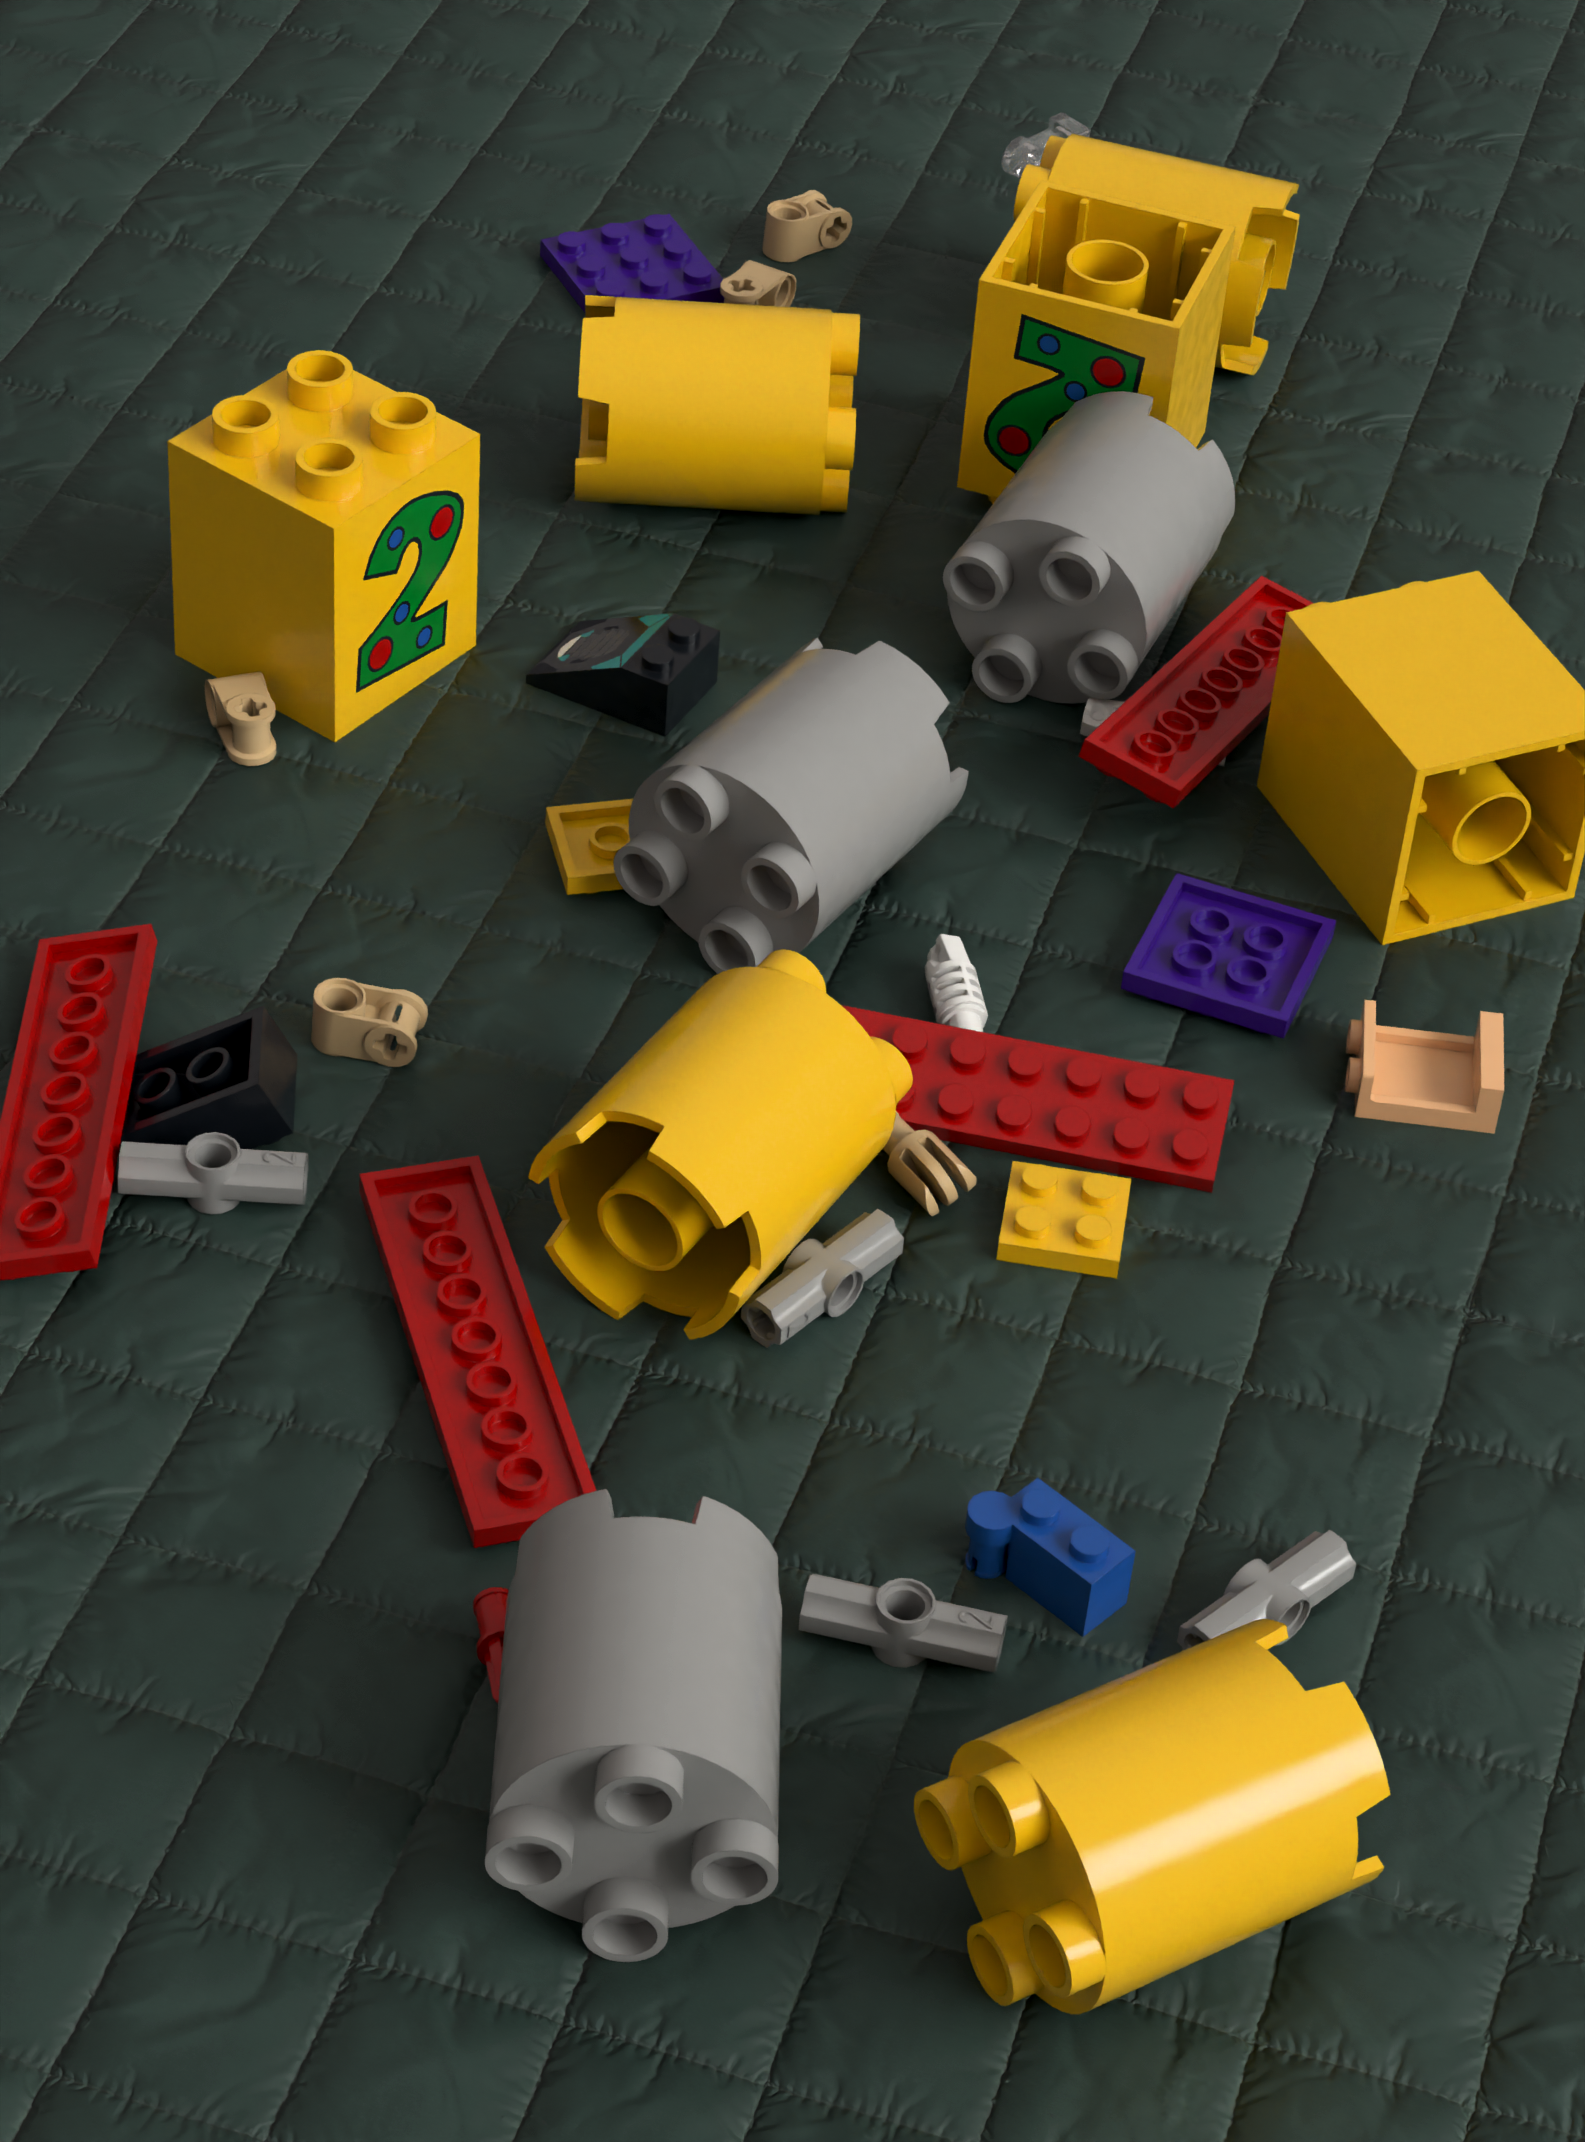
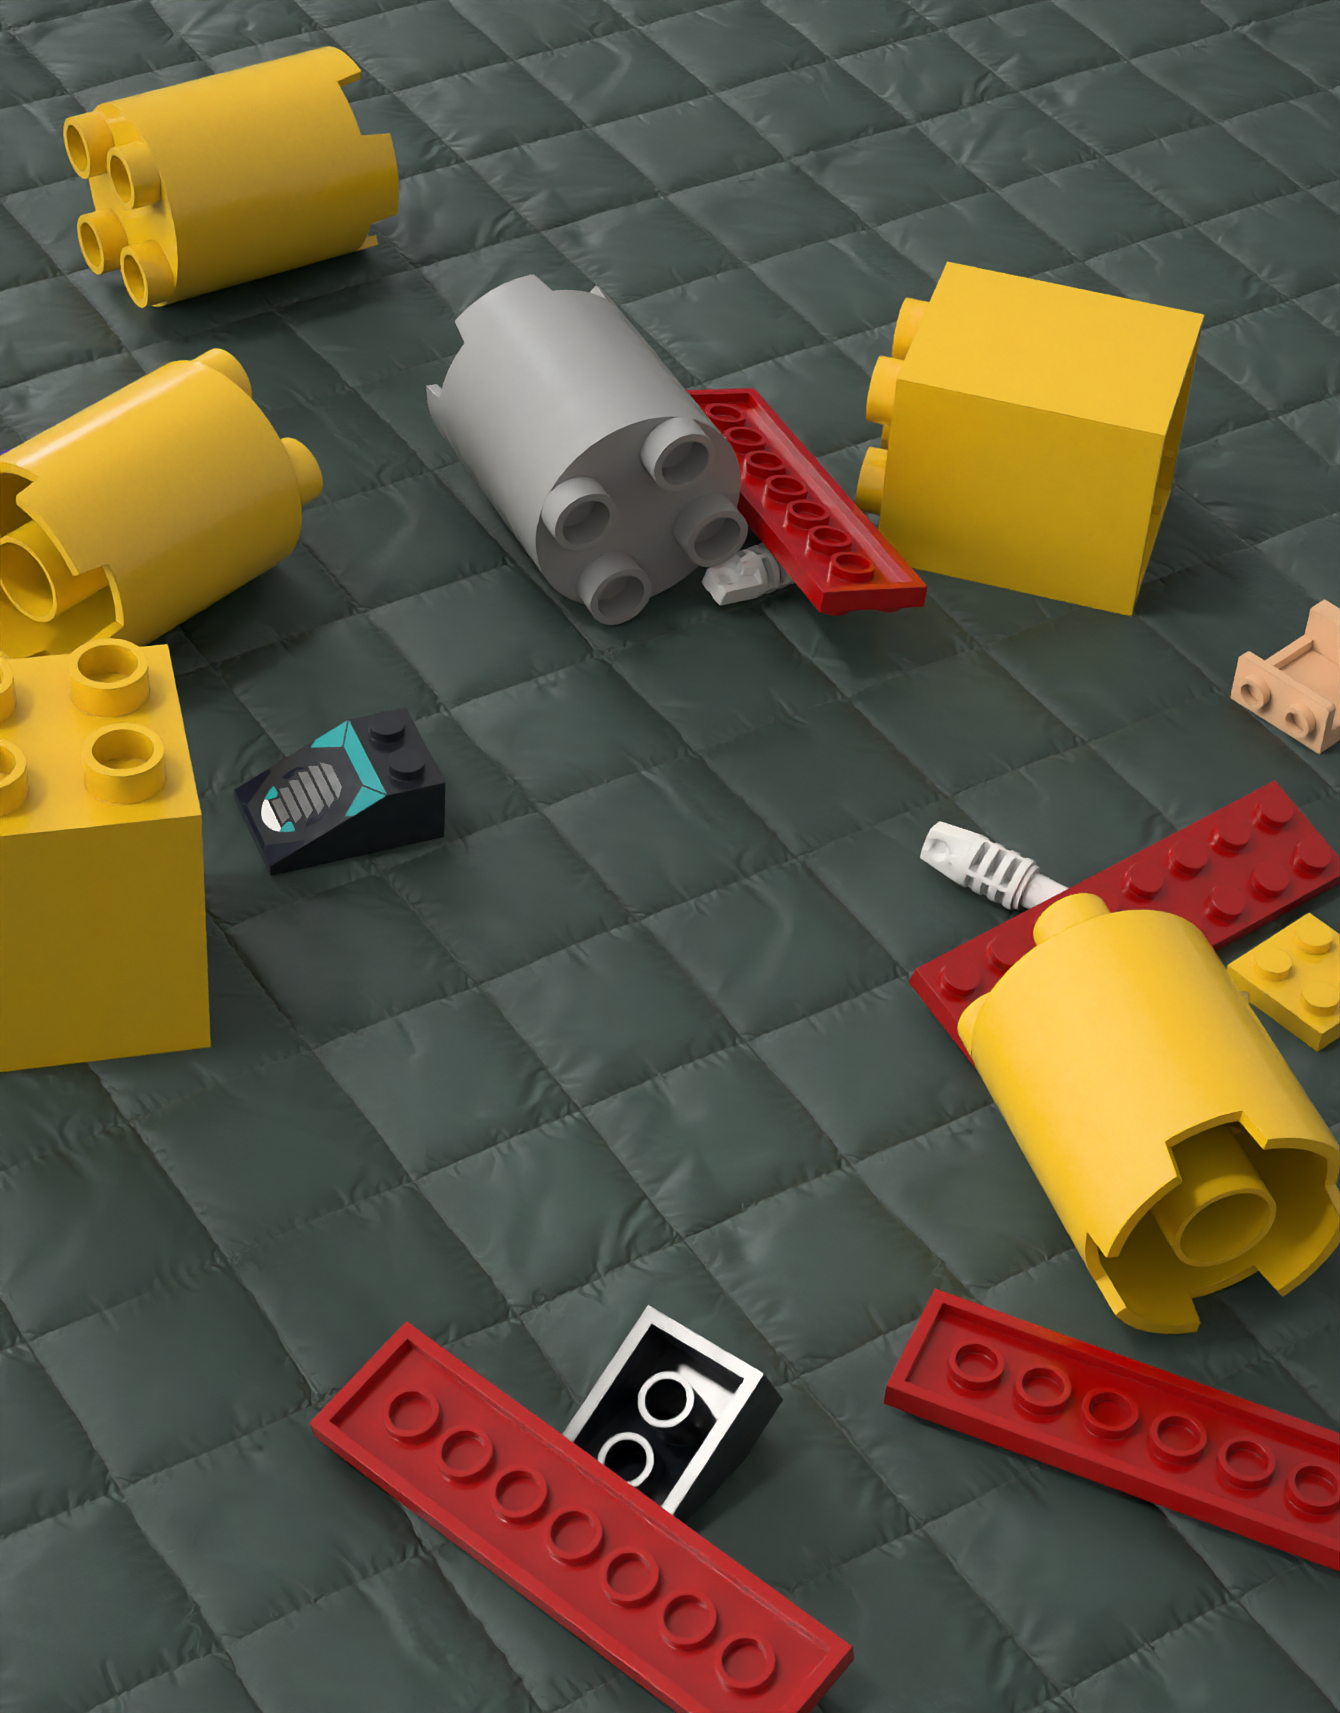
camera: 50 degrees left, 0 degrees up
light grey piece [118,1132,308,1214] -> none
tan piece [205,672,276,766] -> none
tan piece [311,978,428,1067] -> none
yellow plate [545,799,633,895] -> none
light grey brick [614,638,969,974] -> none
yellow brick [957,180,1236,504] -> none
dark purple plate [1121,873,1336,1039] -> none

